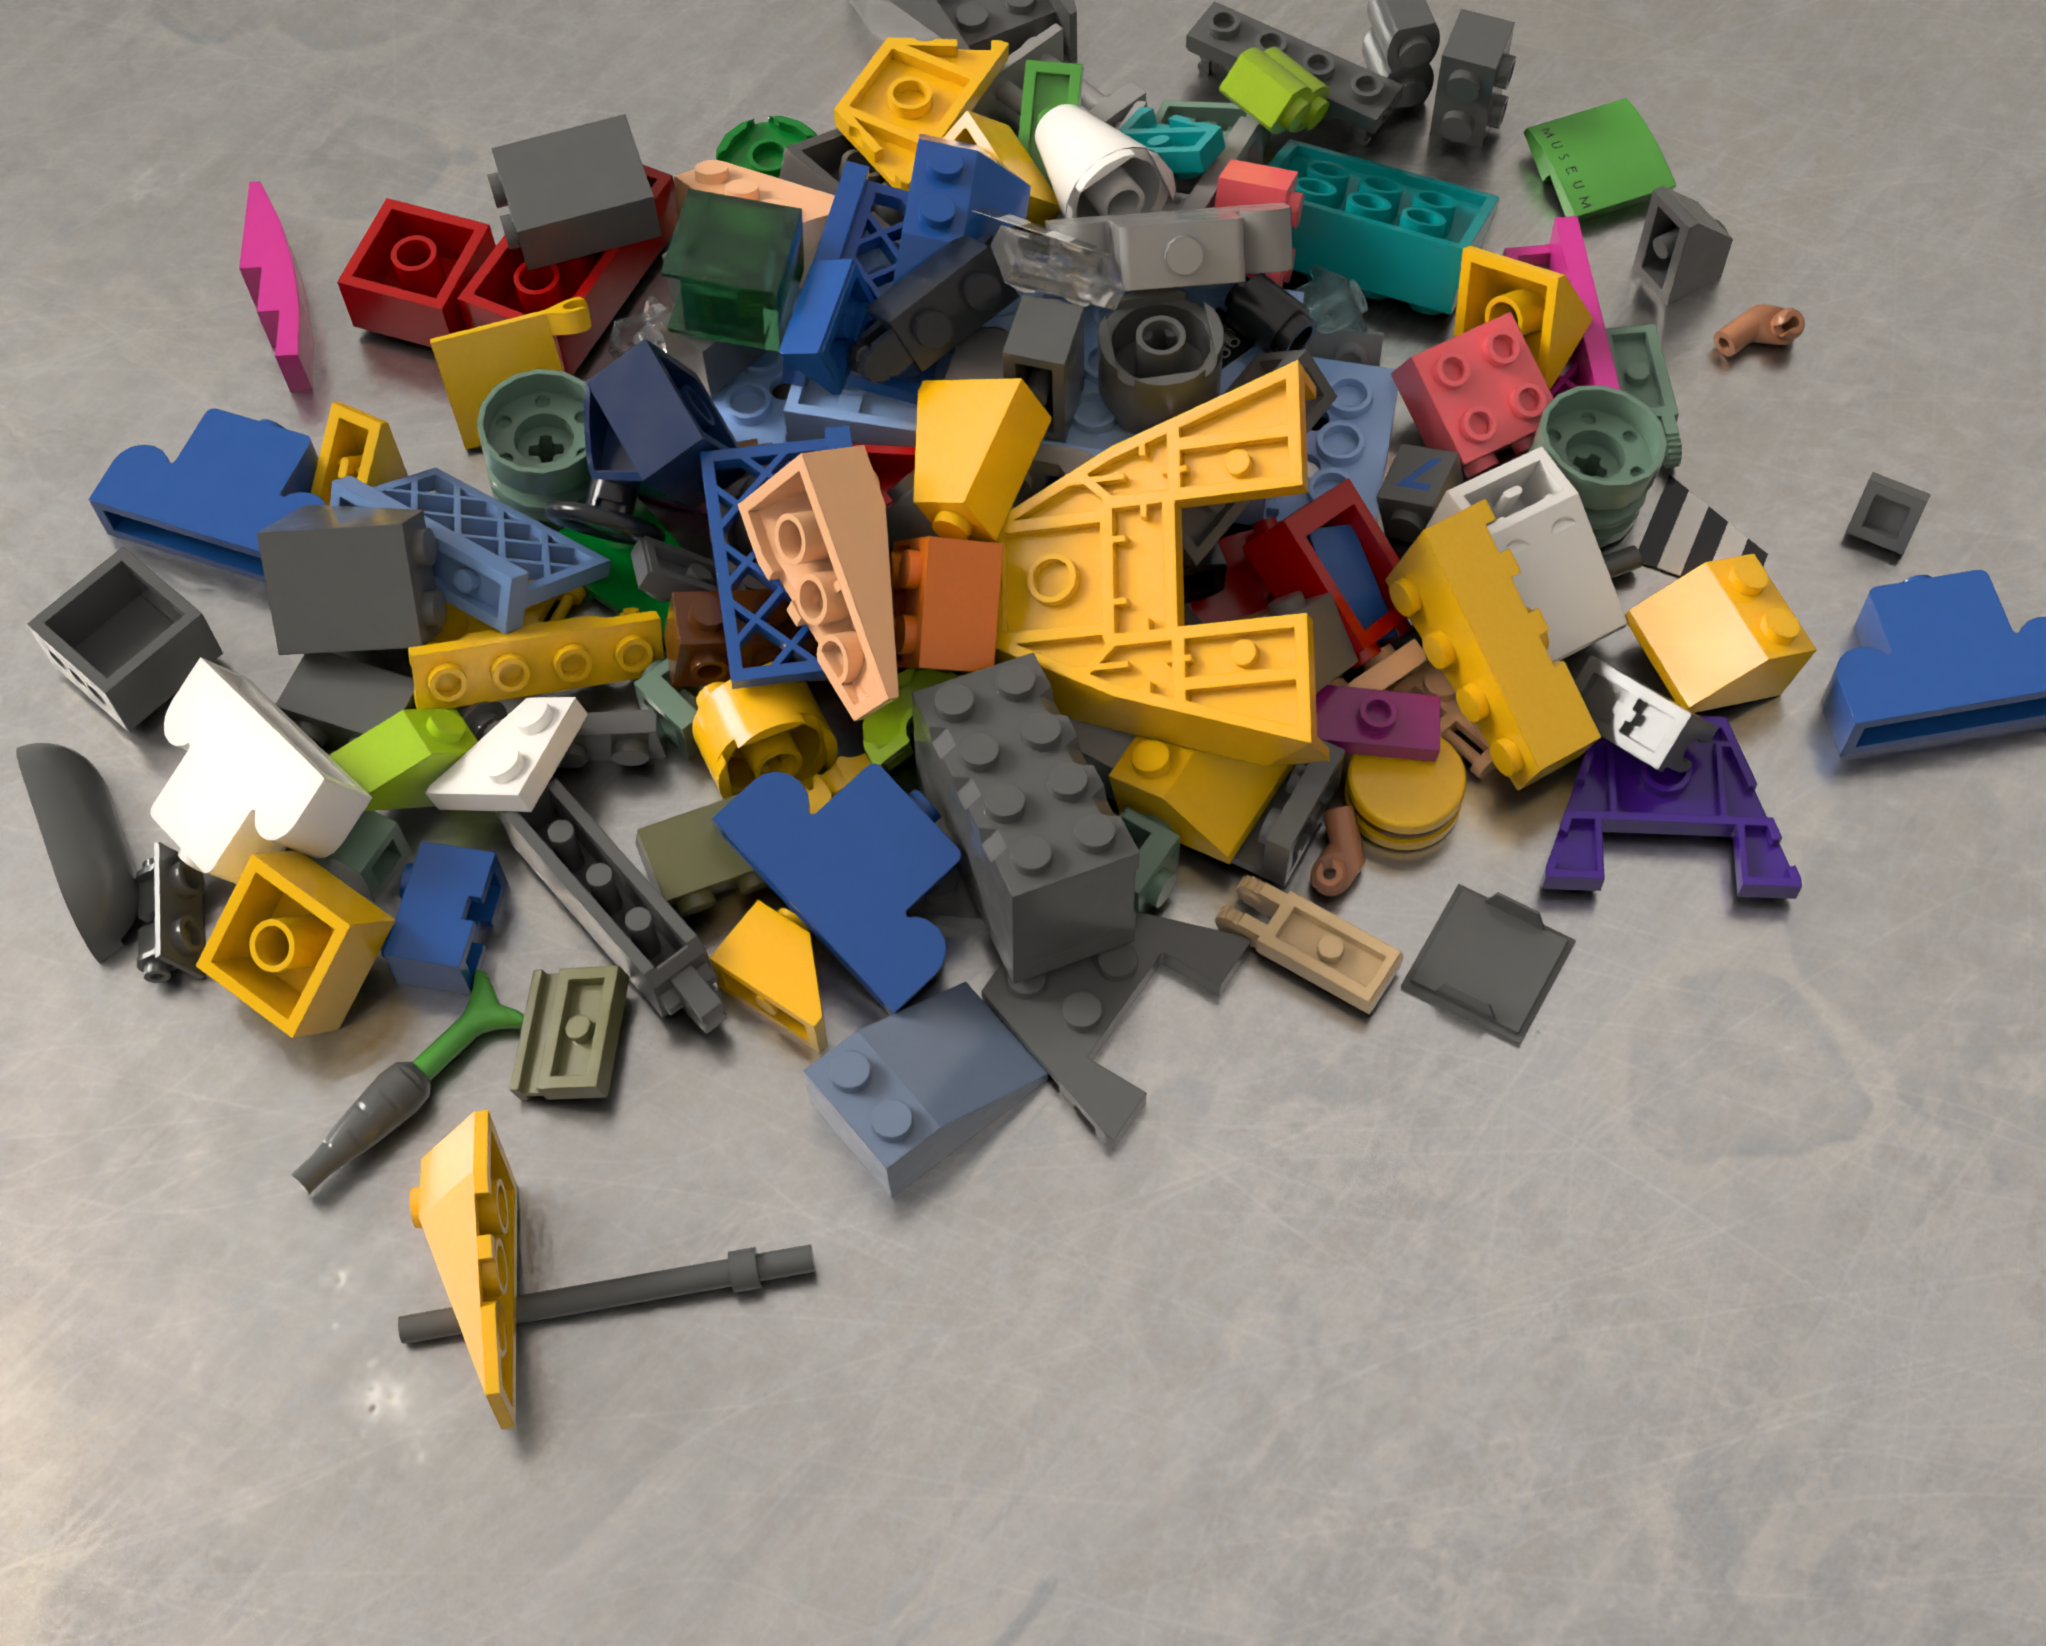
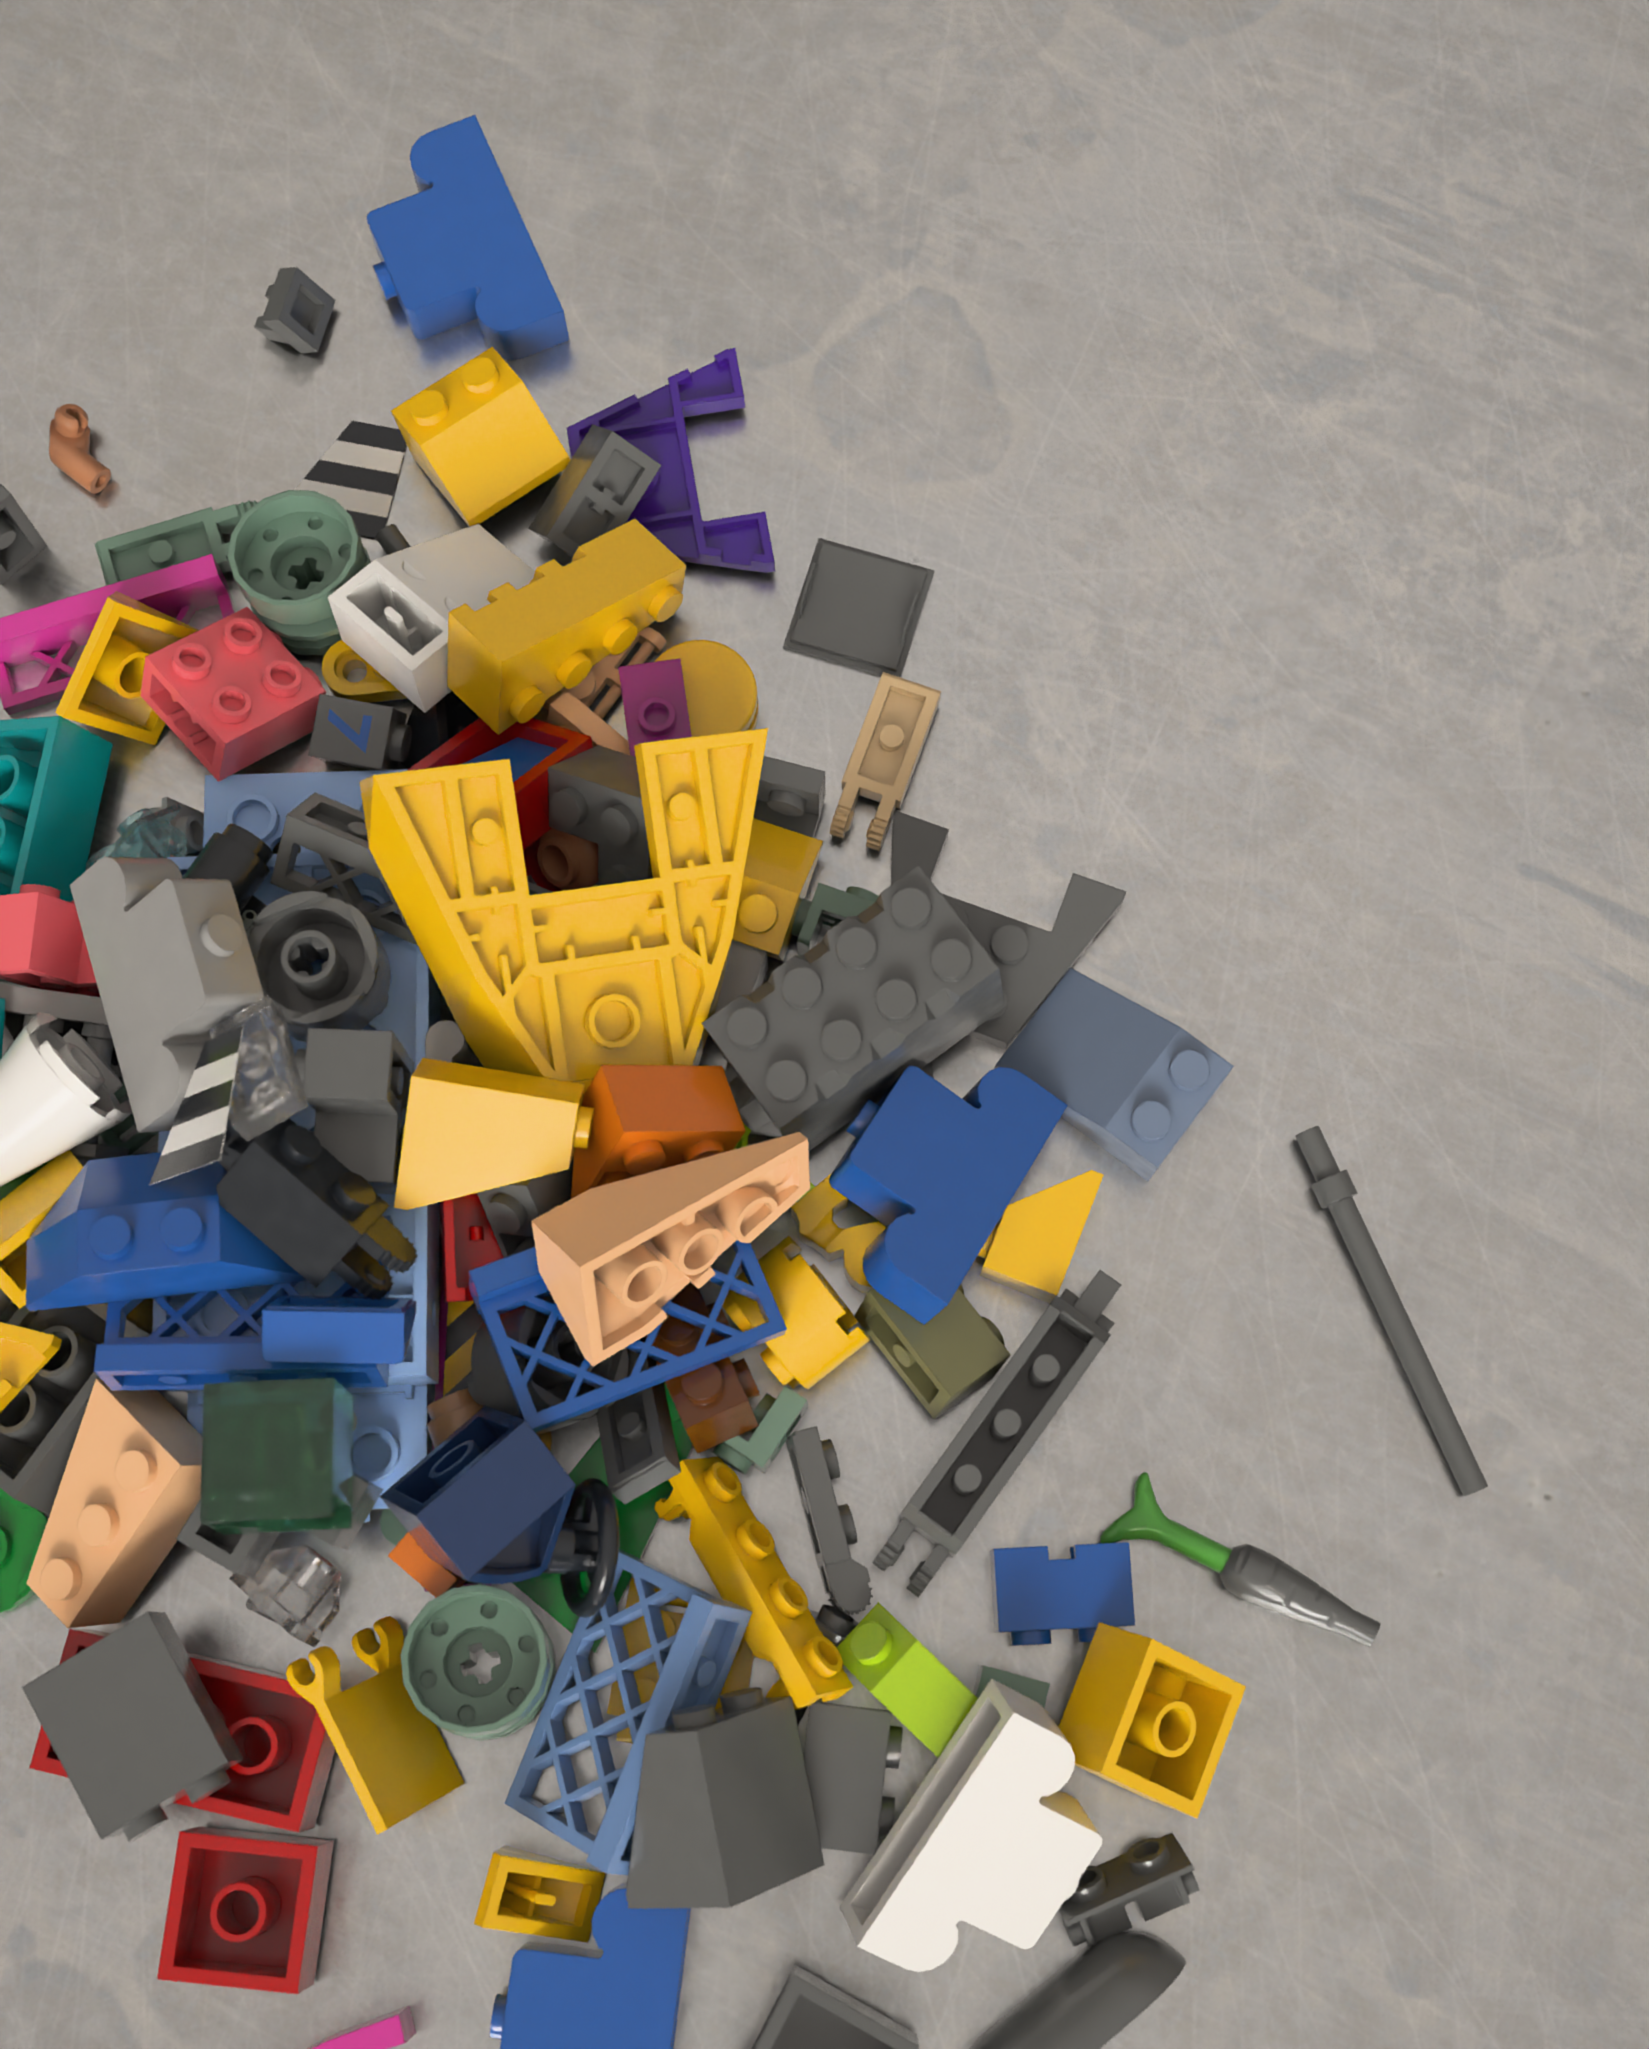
camera: 105 degrees left, 15 degrees up
yellow wedge [410,1110,518,1430] -> none
white wing [425,697,588,812] -> none
olive plate [509,965,630,1101] -> none
nougat arm [1310,806,1365,896] -> none

